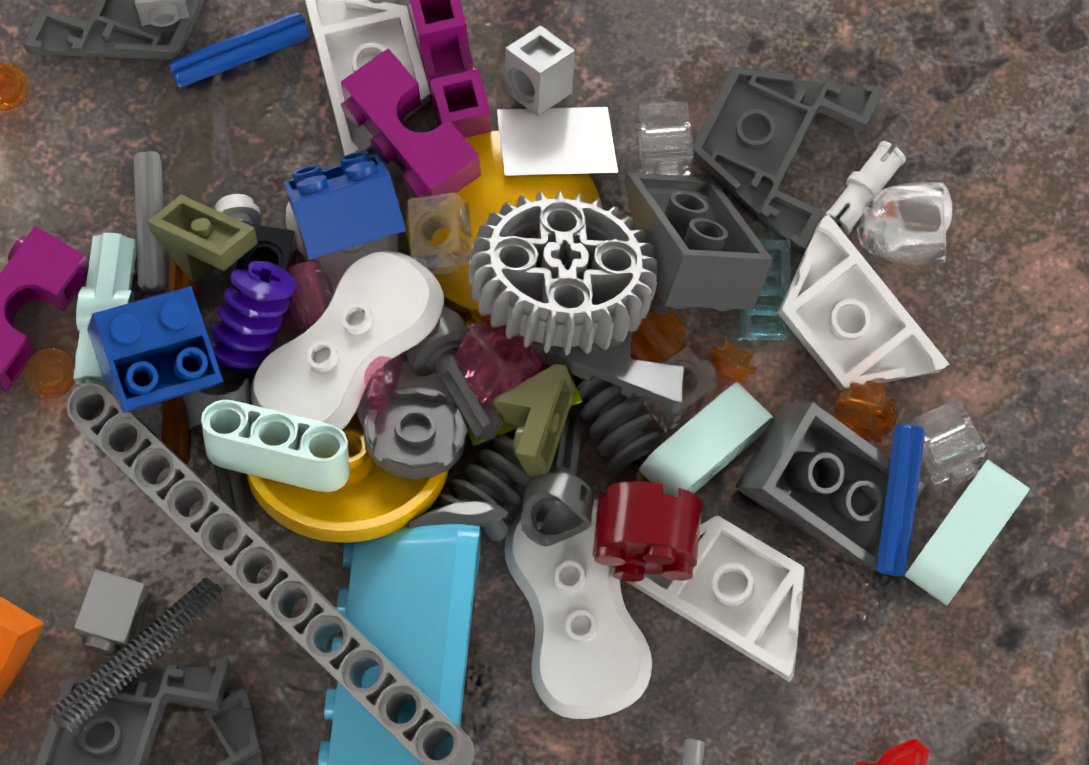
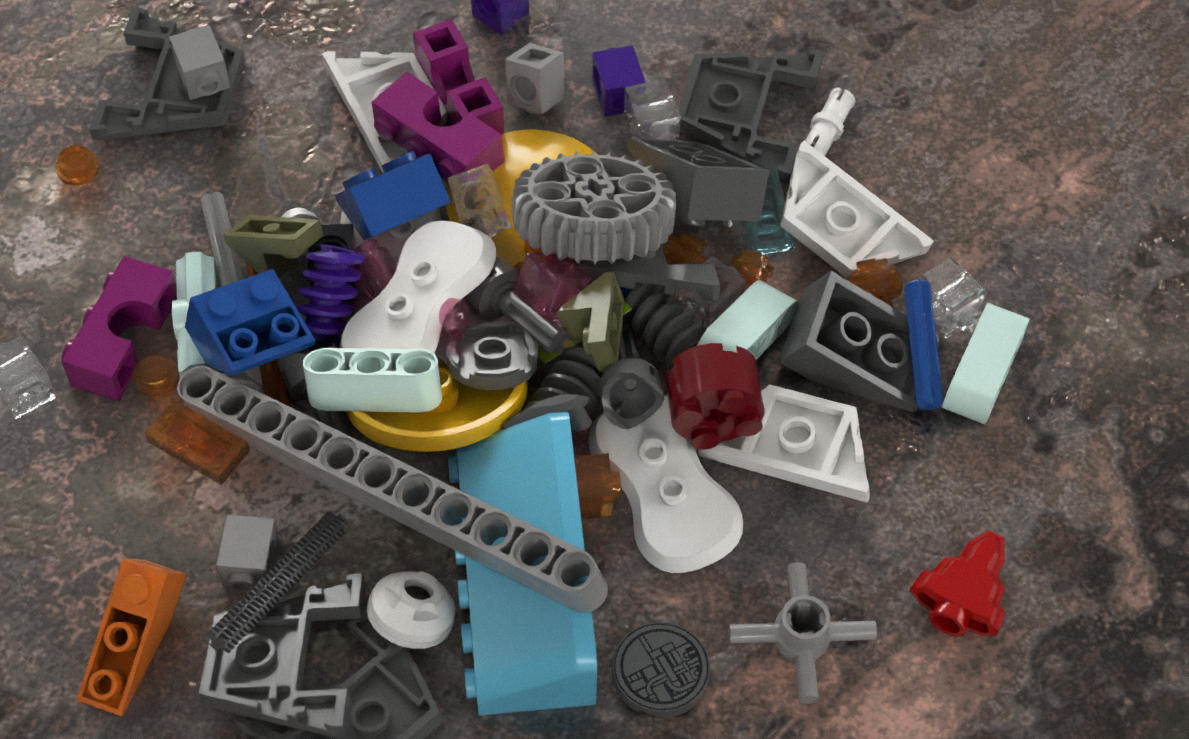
camera: 10 degrees left, 15 degrees down
blue axle [169,12,309,87] -> none
white sticker [497,107,618,176] -> none
clear piece [857,182,952,266] -> none
none -> clear orange plate [145,399,250,485]
none -> white piece [367,571,456,649]
none -> clear orange plate [574,453,621,519]
none -> dark purple brick [592,45,646,117]

